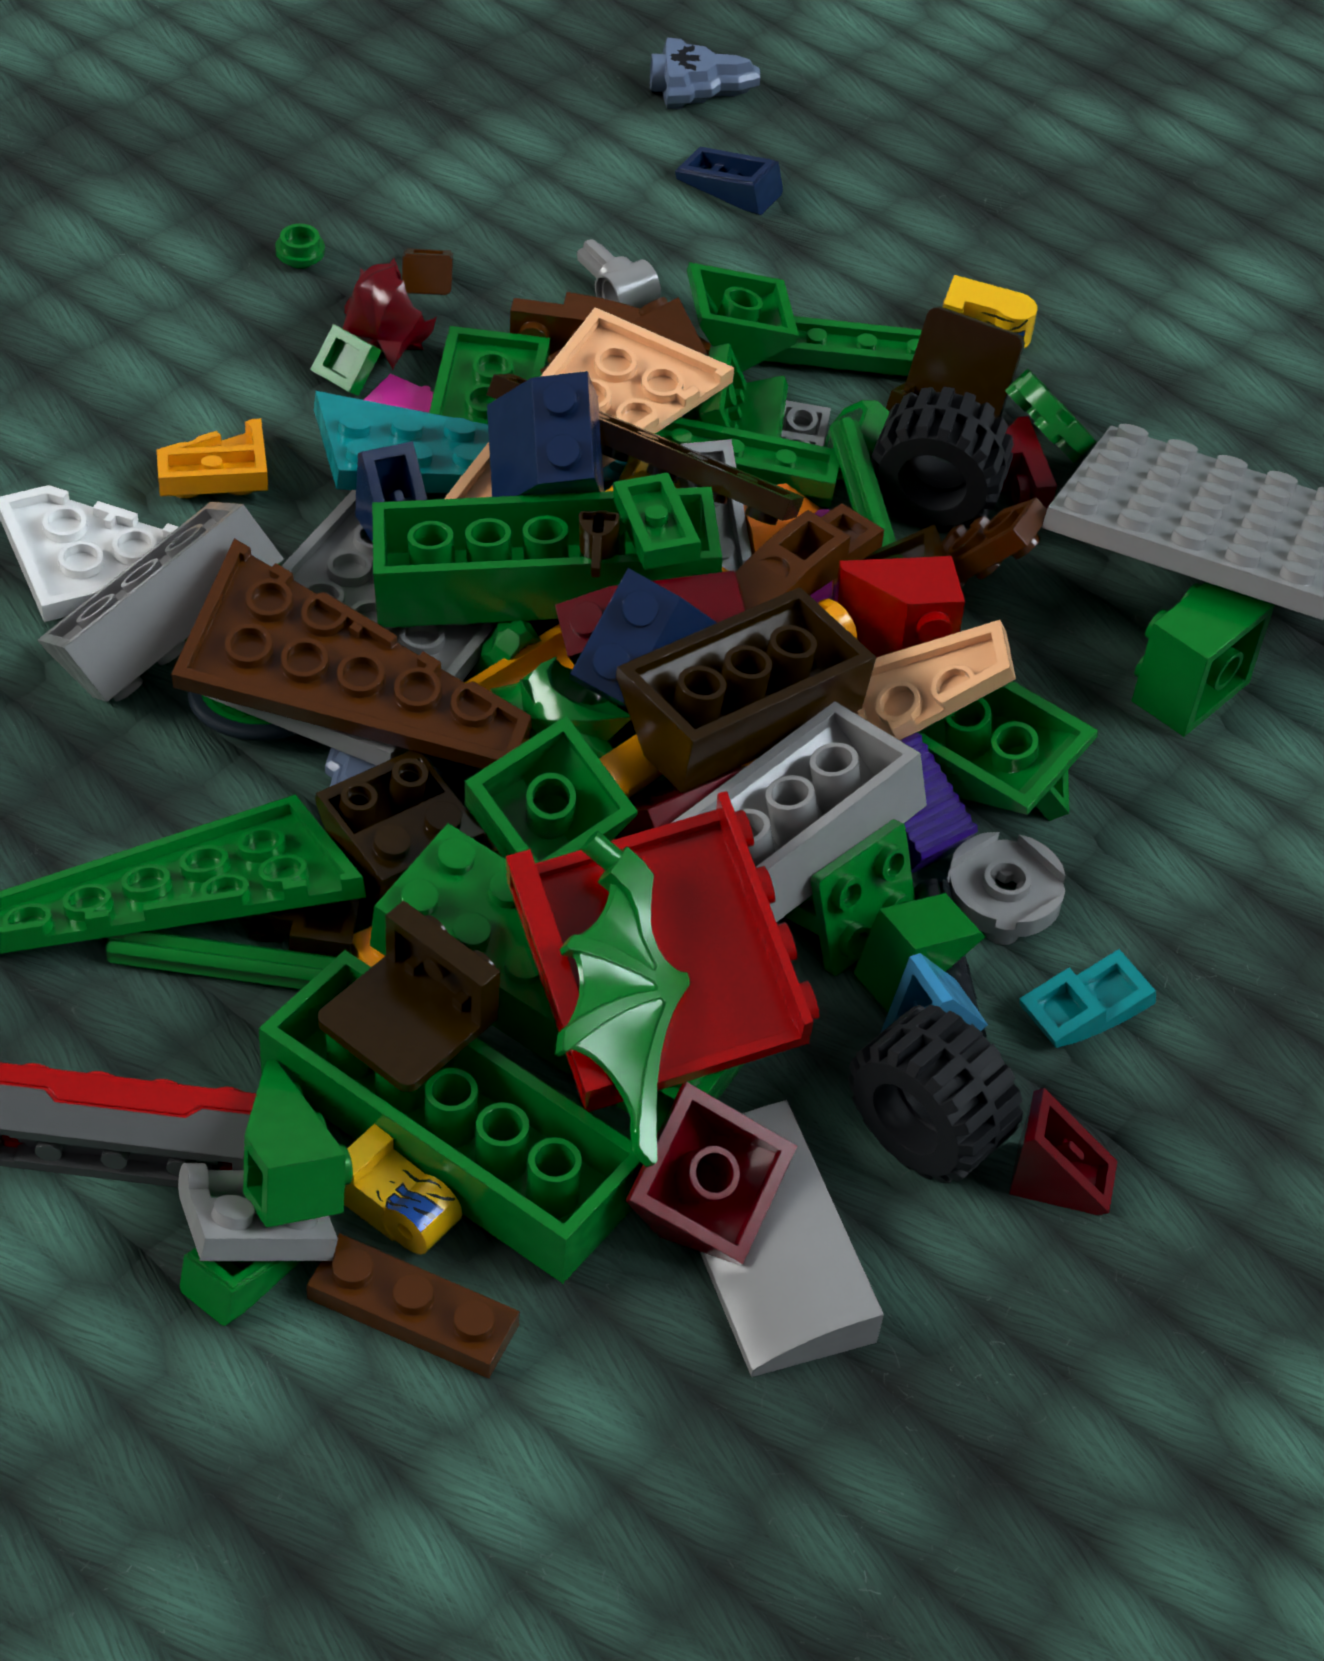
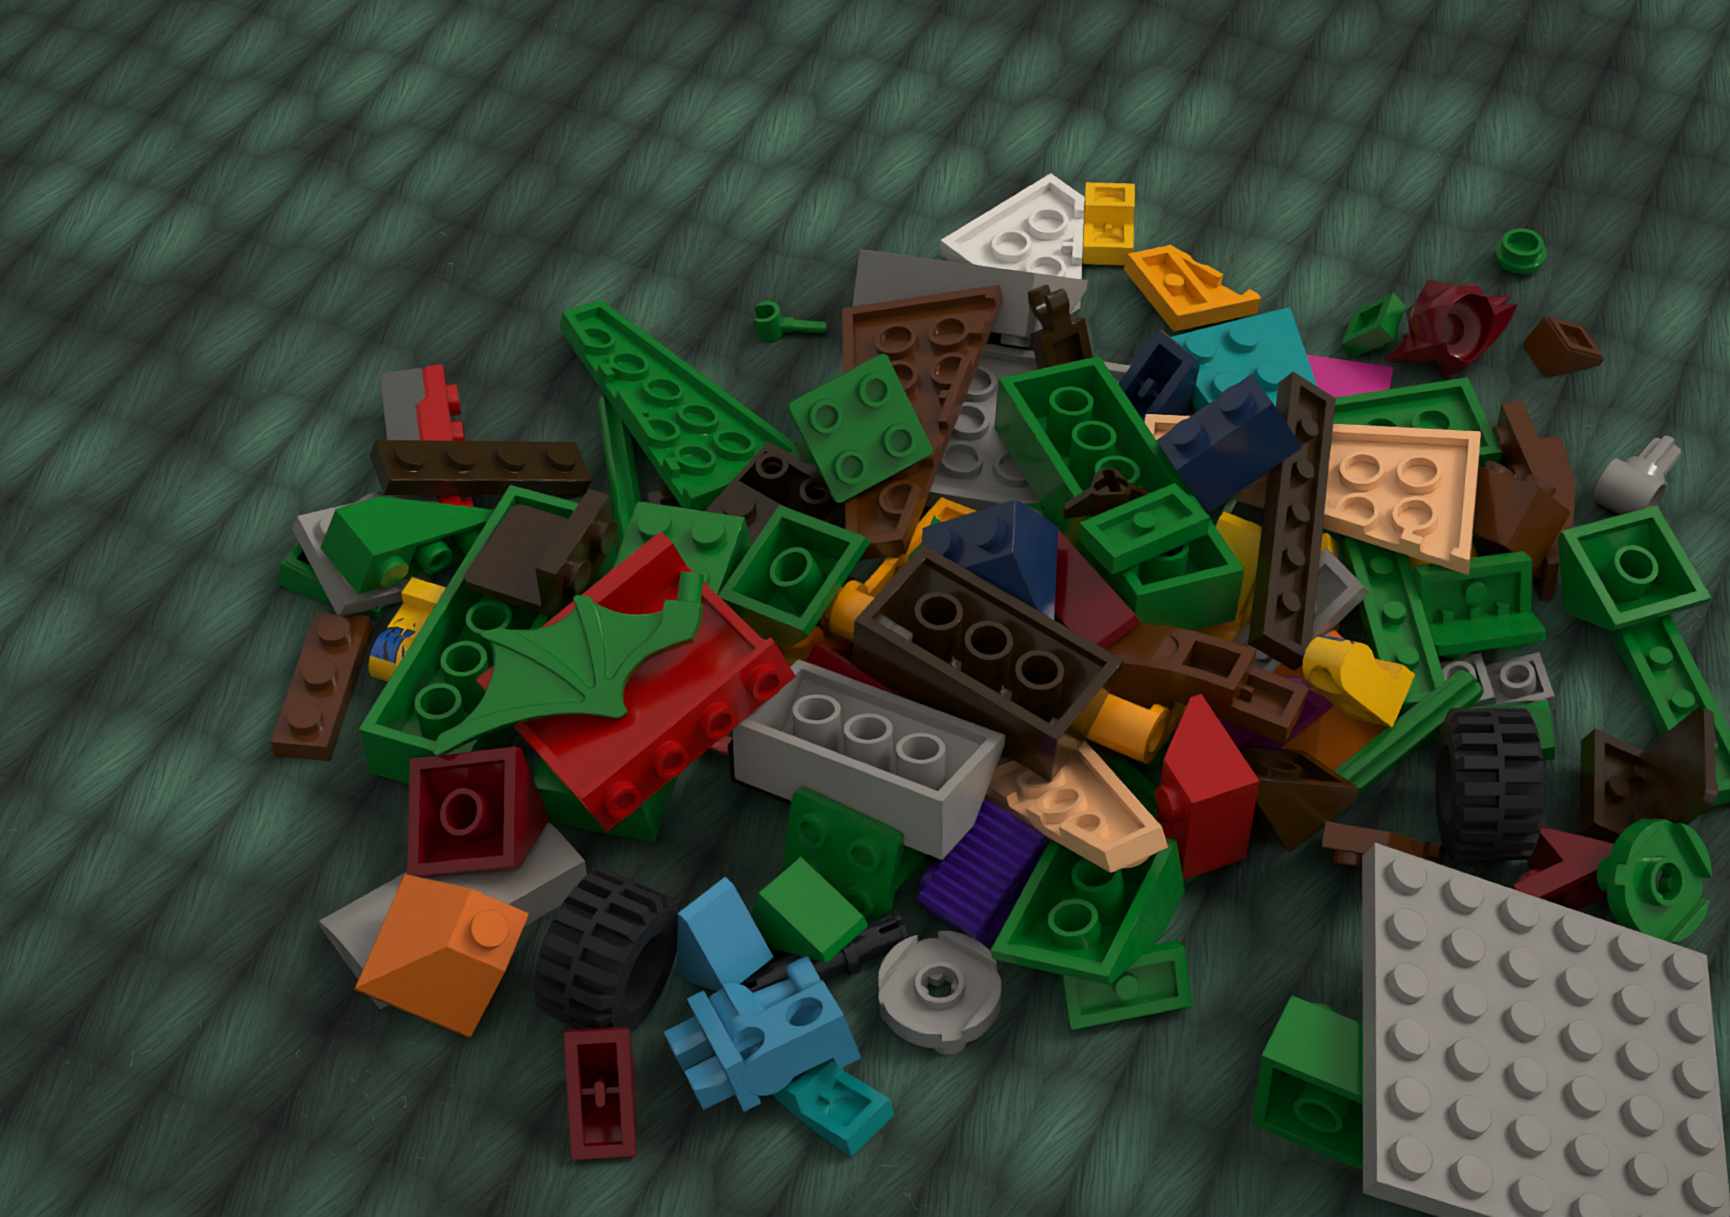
camera: 80 degrees right, 0 degrees up
none -> orange slope [354,874,529,1038]
none -> dark brown plate [369,440,592,495]
none -> dark azure hips [664,955,861,1112]
none -> green hand [753,301,827,342]
none -> green bracket [787,354,933,503]
none -> dark brown plate [1028,284,1093,369]
none -> yellow slope [1082,182,1135,265]
none -> yellow leg [1302,635,1415,728]

